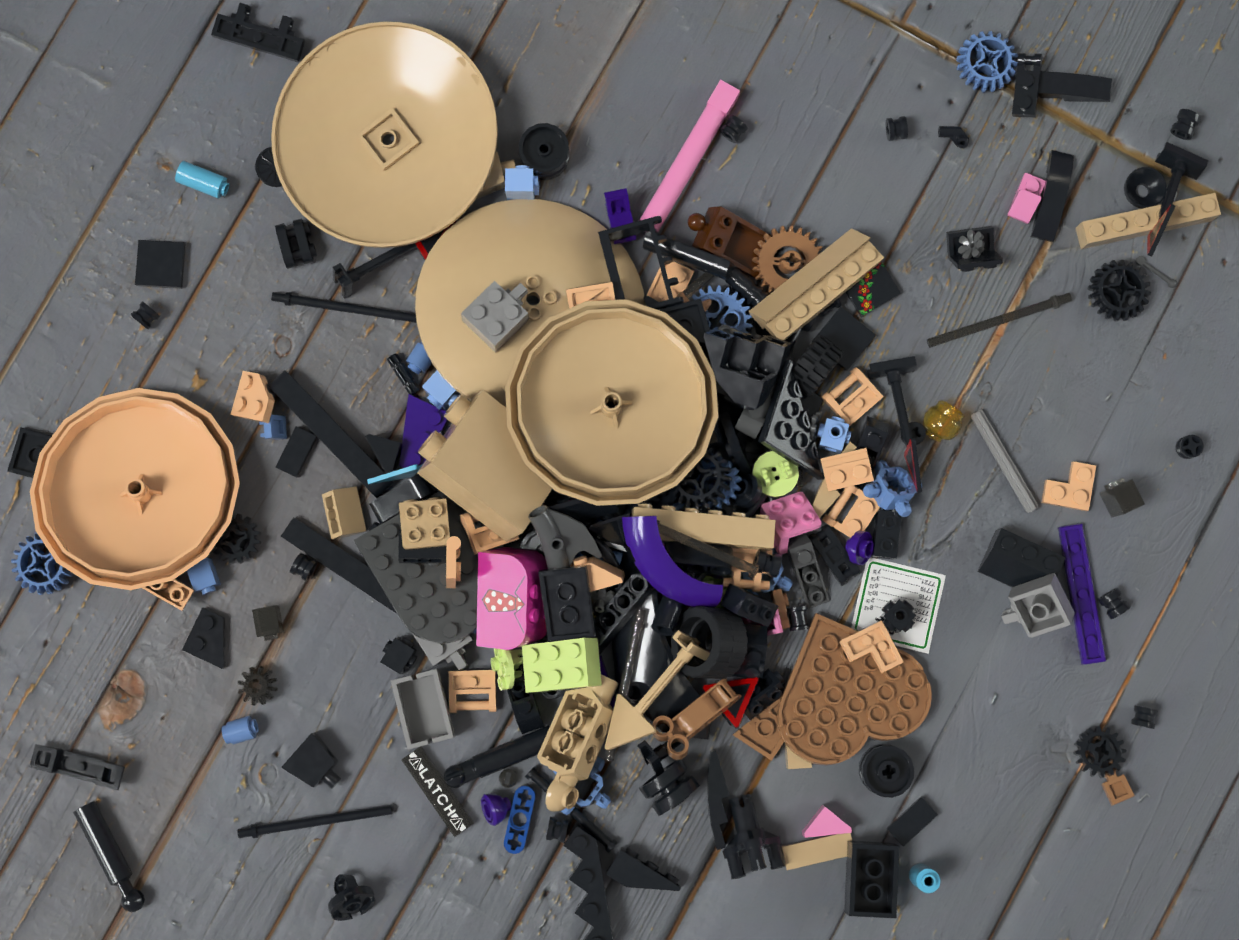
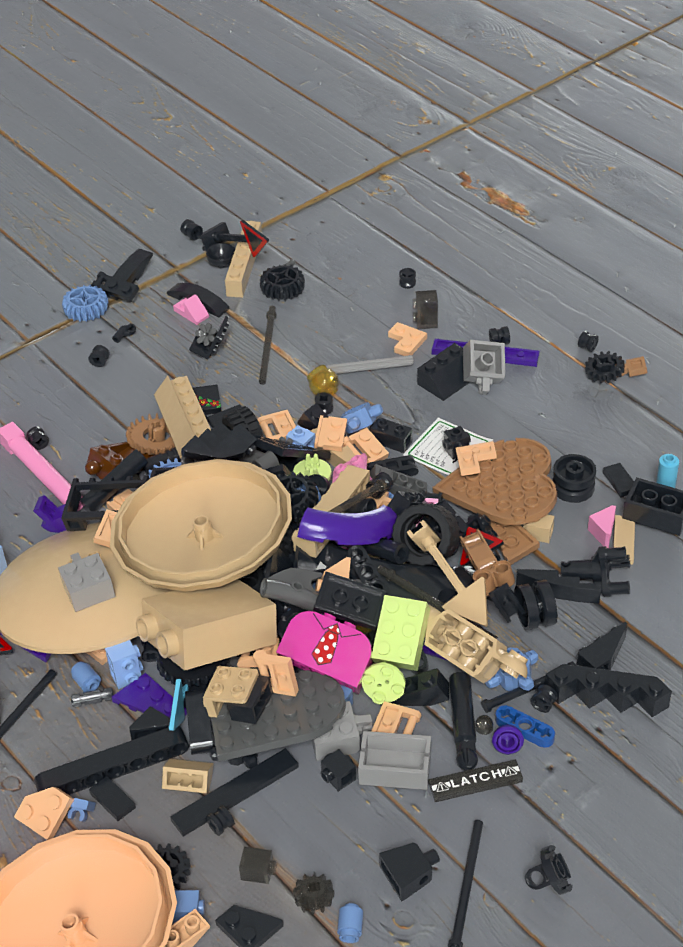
camera: 65 degrees left, 40 degrees down
dark purple plate [845,530,874,565] -> none
black piece [867,356,922,493] -> none

